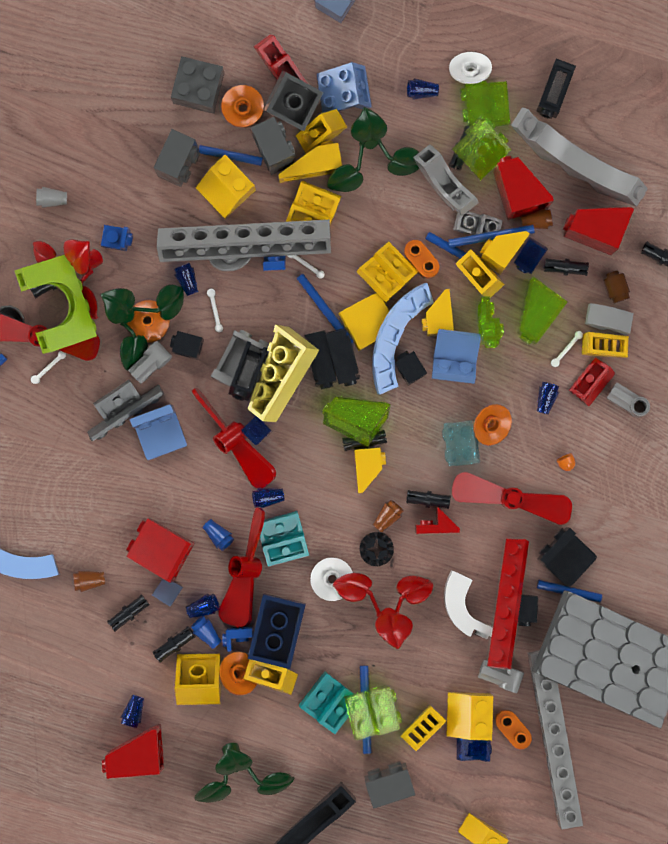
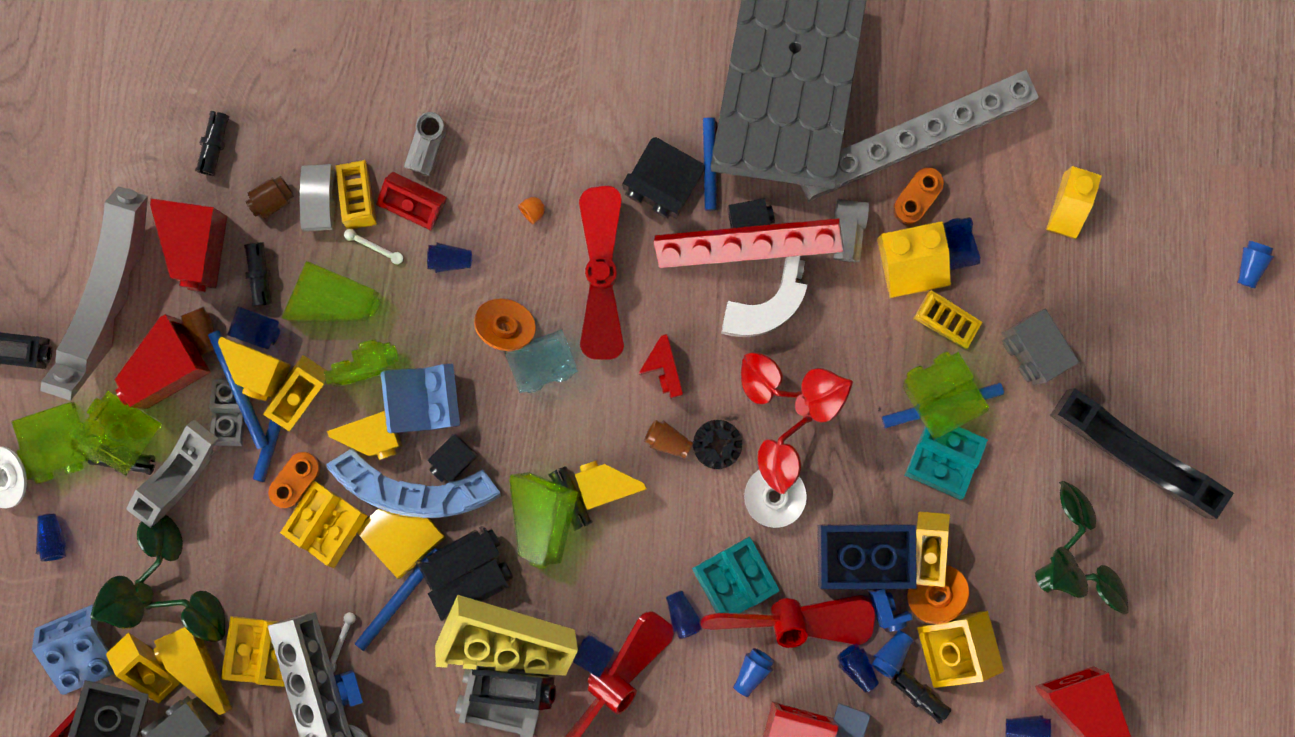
camera: 105 degrees left, 0 degrees up
black pin [406,490,451,509] -> none

